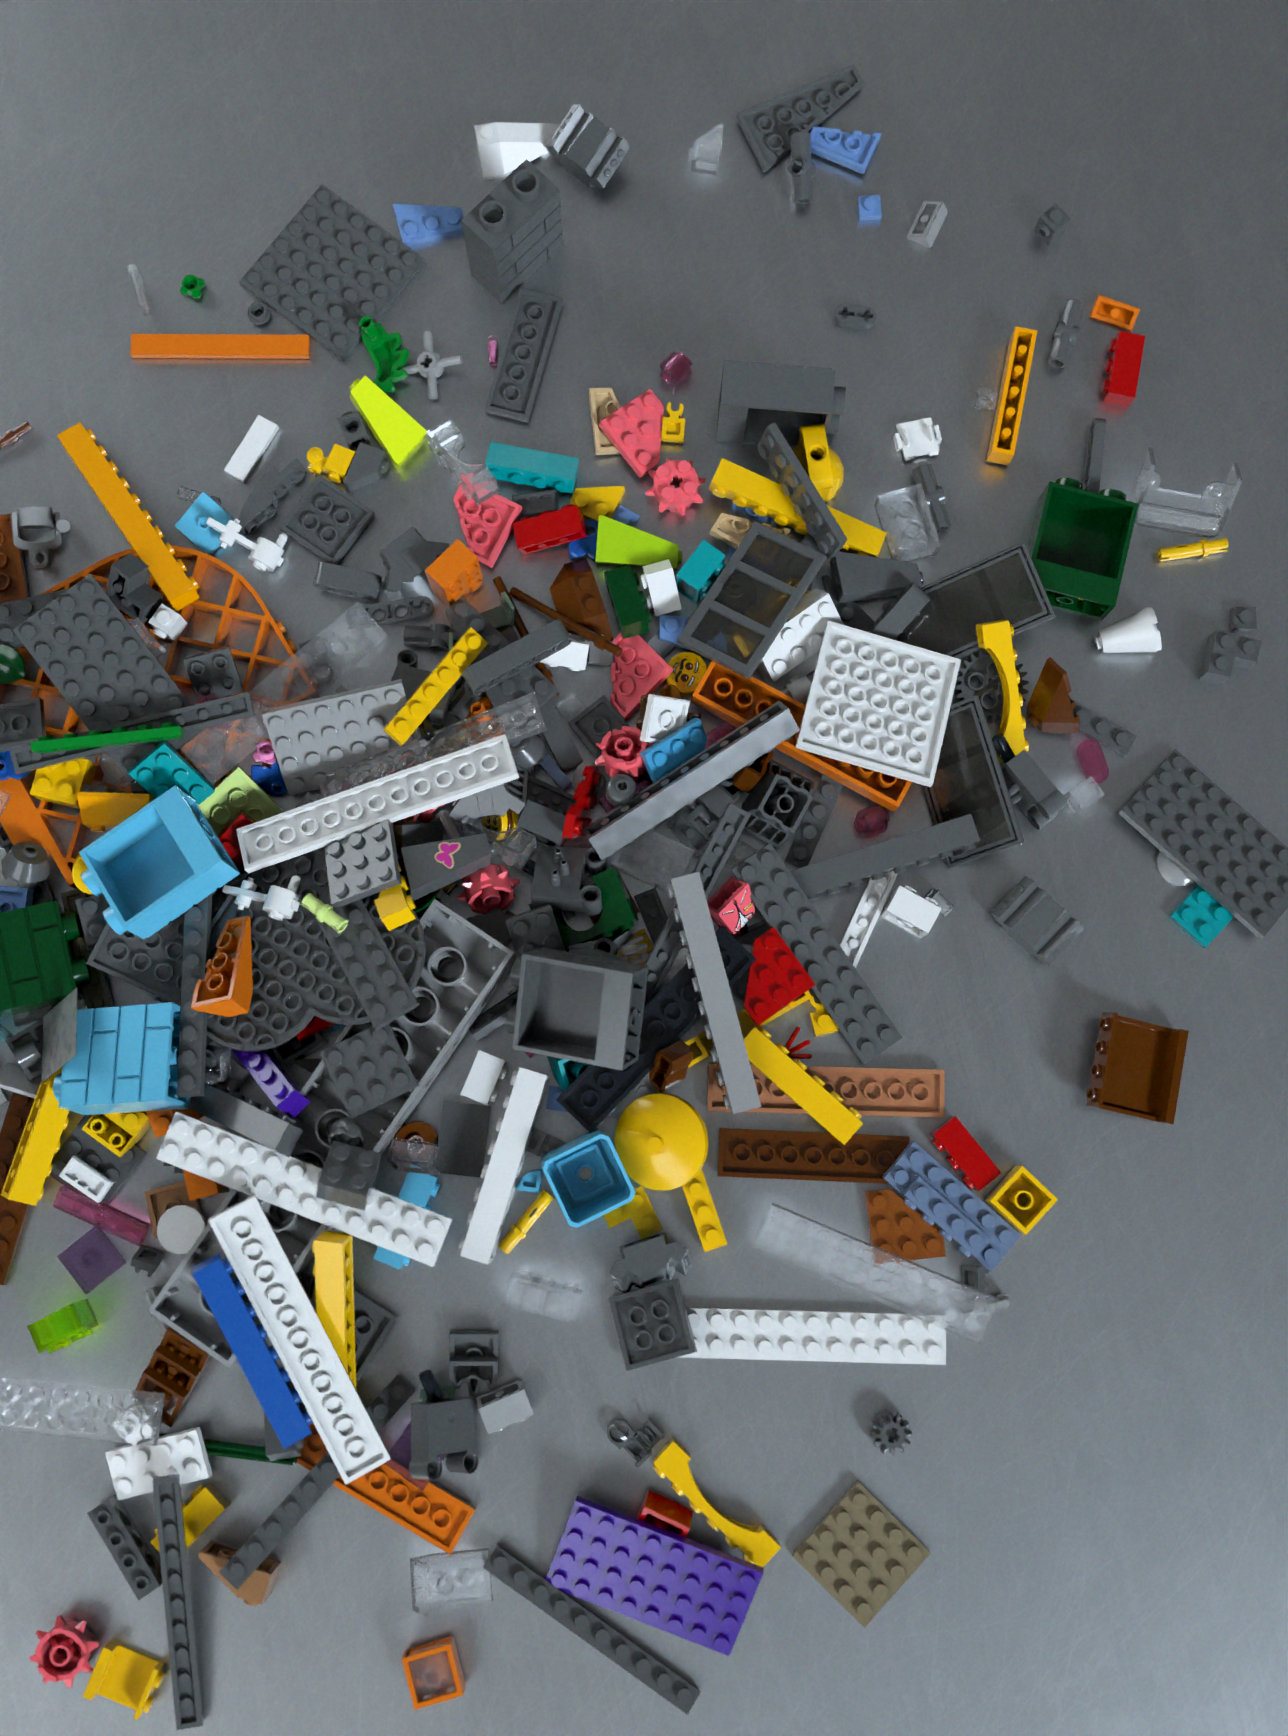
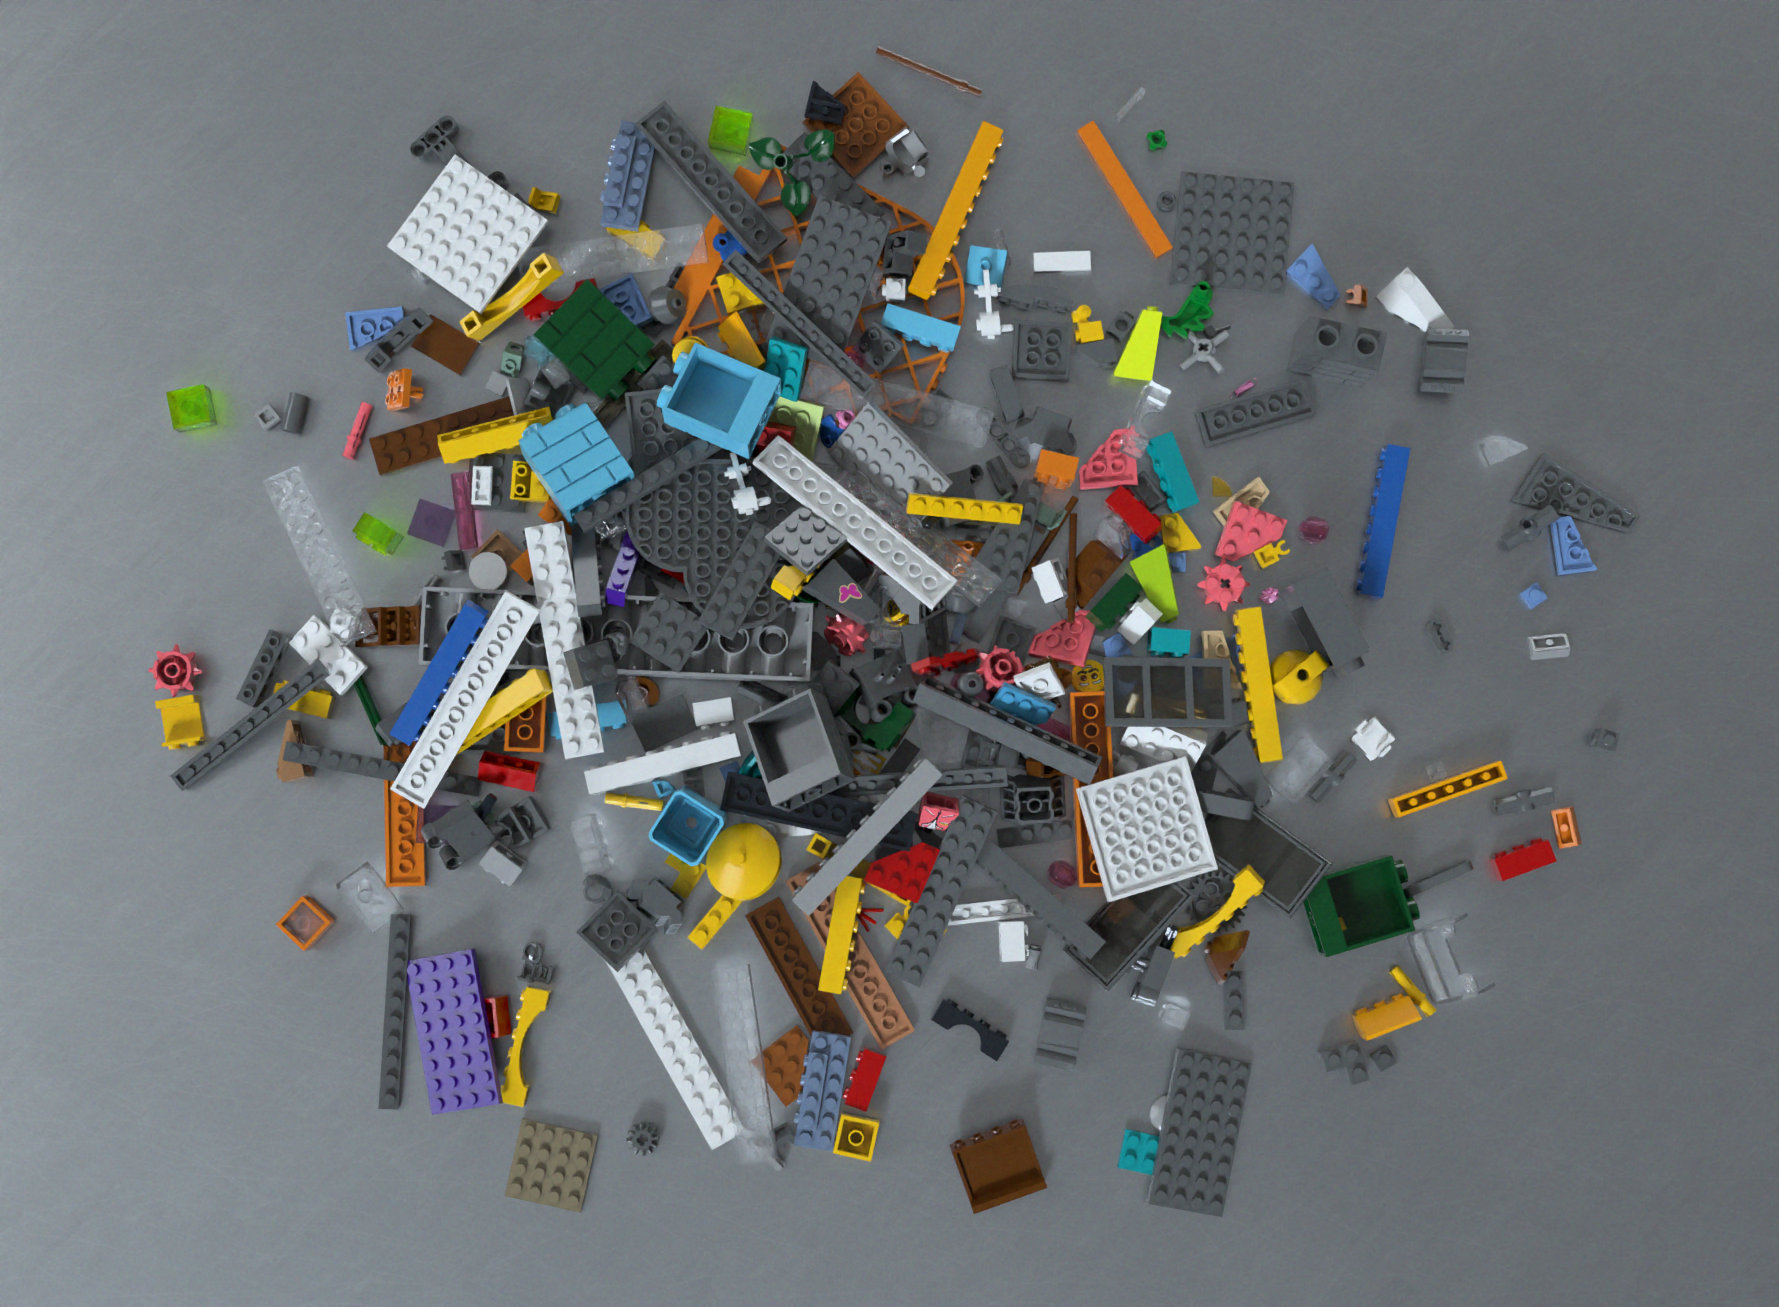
camera: 60 degrees right, 5 degrees up
green plate [30,722,185,754] -> none
flat silver sticker [42,988,77,1082] -> none
orange wedge [191,915,253,1017] -> none
yellowish green pin [301,893,348,933] -> none
dark grey beam [462,619,573,695] -> none
reddish brown brick [649,1039,693,1093] -> none
dark grey plate [757,422,848,560] -> none
clear pink tile [1077,739,1109,785] -> none
white cone [1095,607,1162,653] -> none
none -> red brick [478,750,541,792]
none -> orange brick [504,695,548,753]
none -> clear bracket [540,357,570,389]
none -> dark grey piece [582,874,612,904]
none -> medium azure brick [881,303,961,353]
none -> black arch [931,998,1009,1061]
none -> clear slope [1093,512,1132,559]
none -> dark grey hand [1203,325,1231,339]
none -> clear yellow tile [1212,477,1232,497]
none -> bright pink plate [1259,587,1279,604]
none -> orange tile [1346,285,1368,308]
none -> light orange slope [1351,993,1422,1041]
none -> blue brick [1355,444,1410,599]

